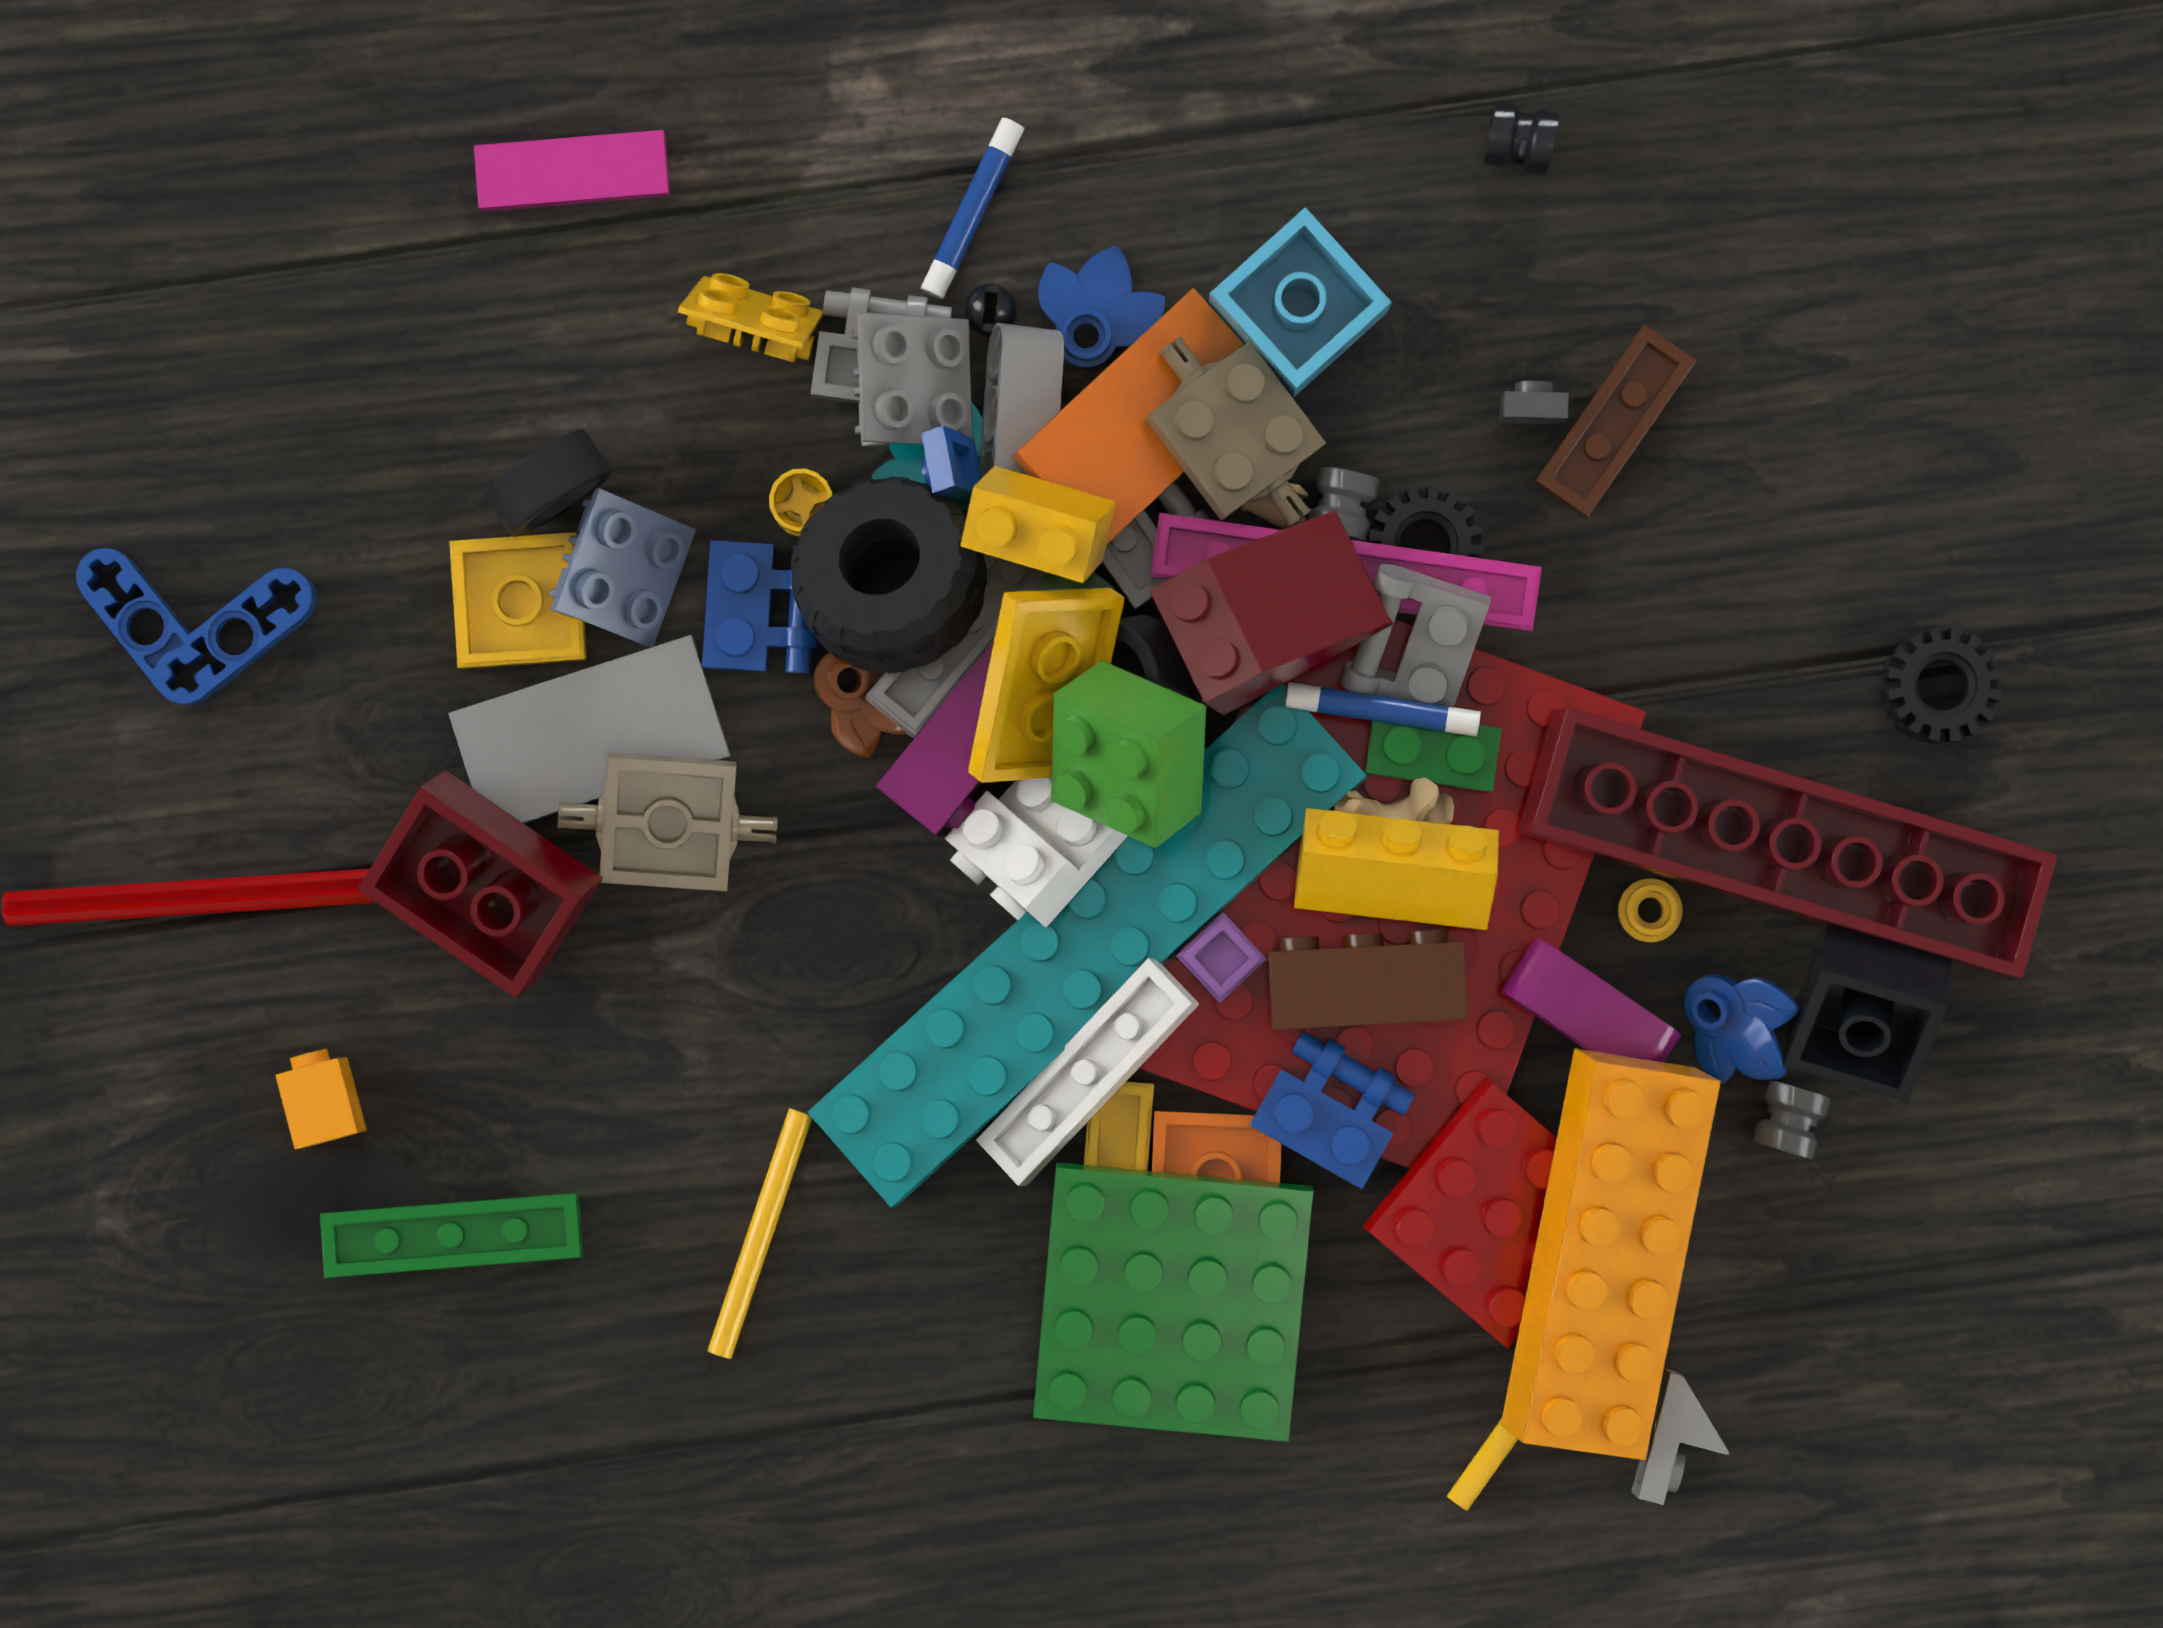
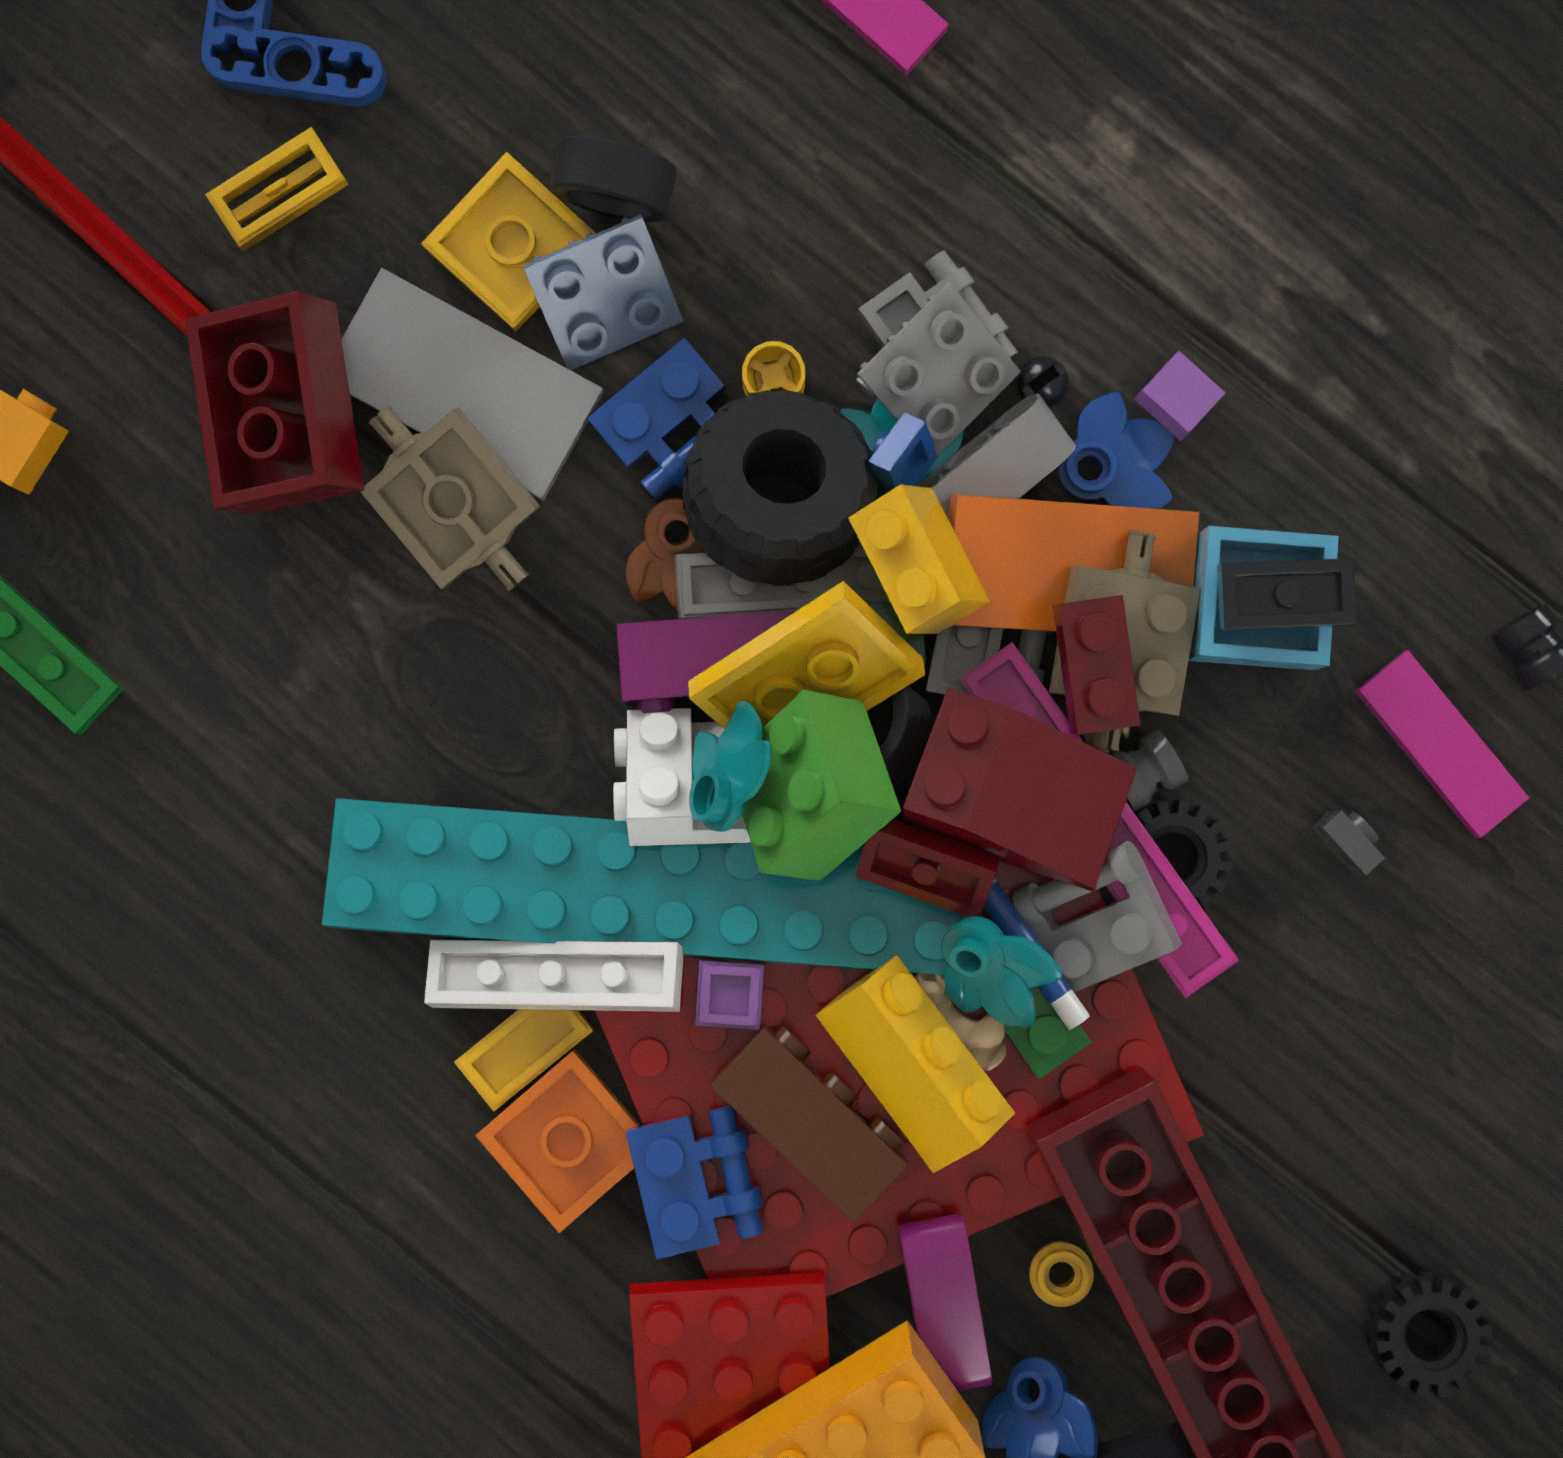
camera: 45 degrees right, 0 degrees up
yellow hinge [678,273,824,363] -> none
yellow bar [707,1108,812,1359] -> none
blue bar [920,117,1025,300] -> none
green plate [1033,1162,1313,1442] -> none
reddish brown plate [1534,324,1697,519] -> none
none -> yellow tile [205,127,349,252]
none -> teal plate [689,701,771,832]
none -> dark red plate [855,819,1001,917]
none -> teal plate [941,916,1063,1028]
none -> dark red plate [1053,595,1141,735]
none -> medium lavender tile [1134,351,1225,441]
none -> black plate [1217,558,1357,631]
none -> dark pink tile [1354,650,1529,838]

